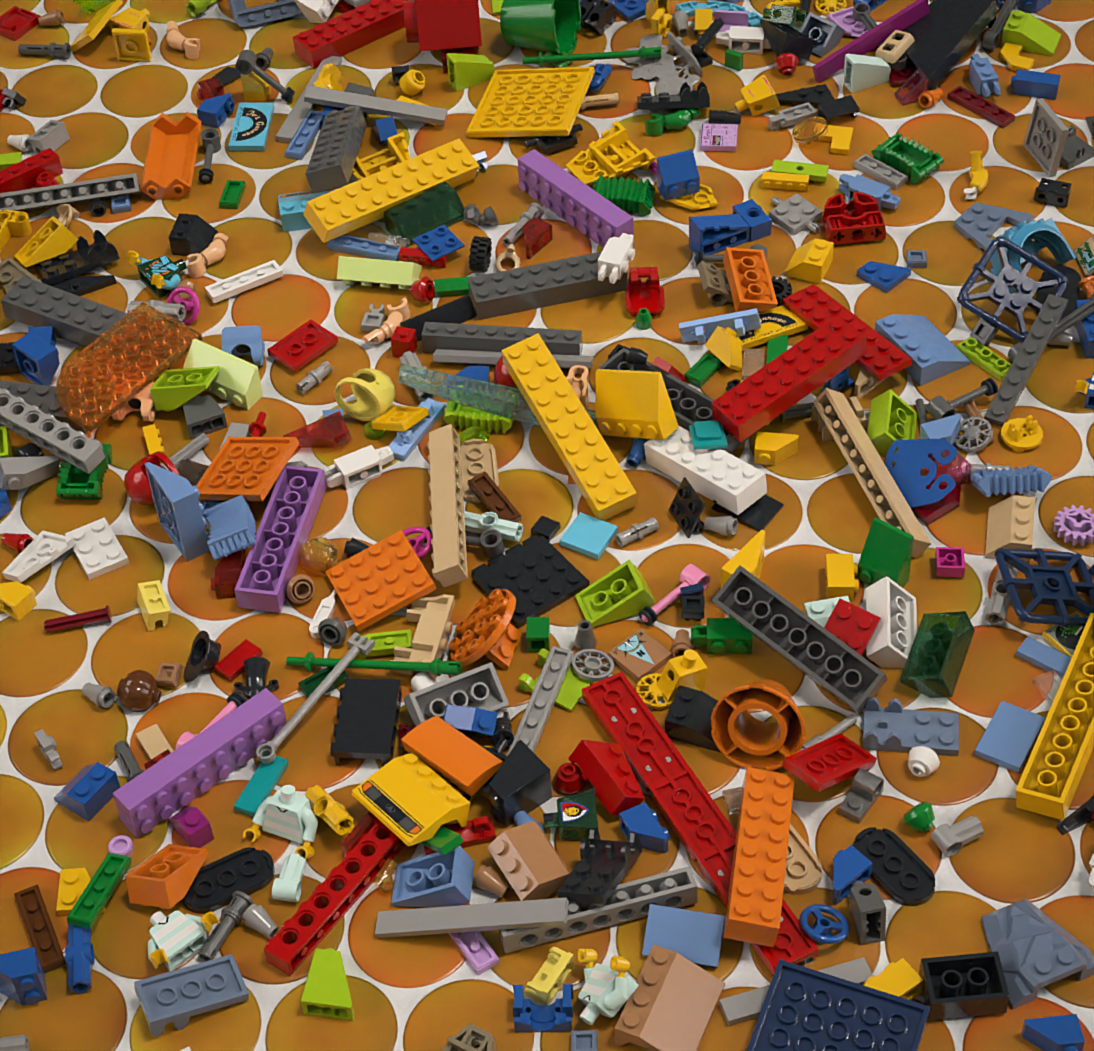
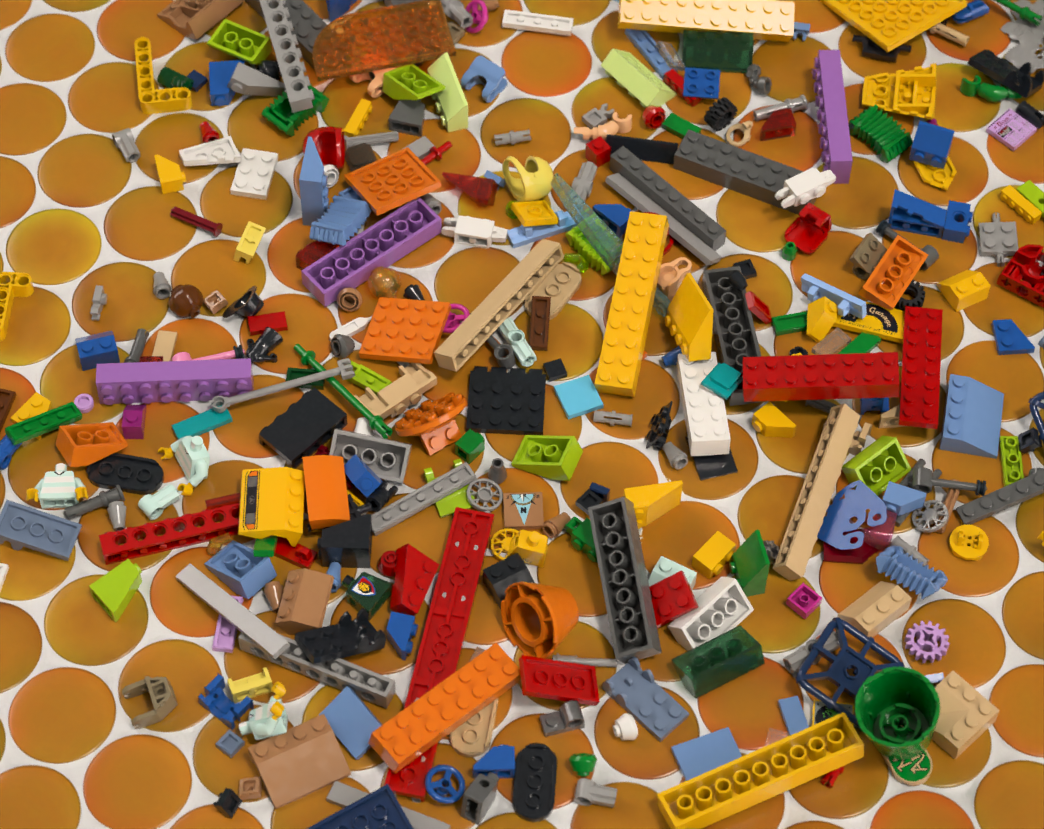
camera: 35 degrees right, 10 degrees up
red plate [267,319,338,373] -> none
yellow piece [304,785,354,836] -> none
bright pink piece [639,564,711,626] -> none

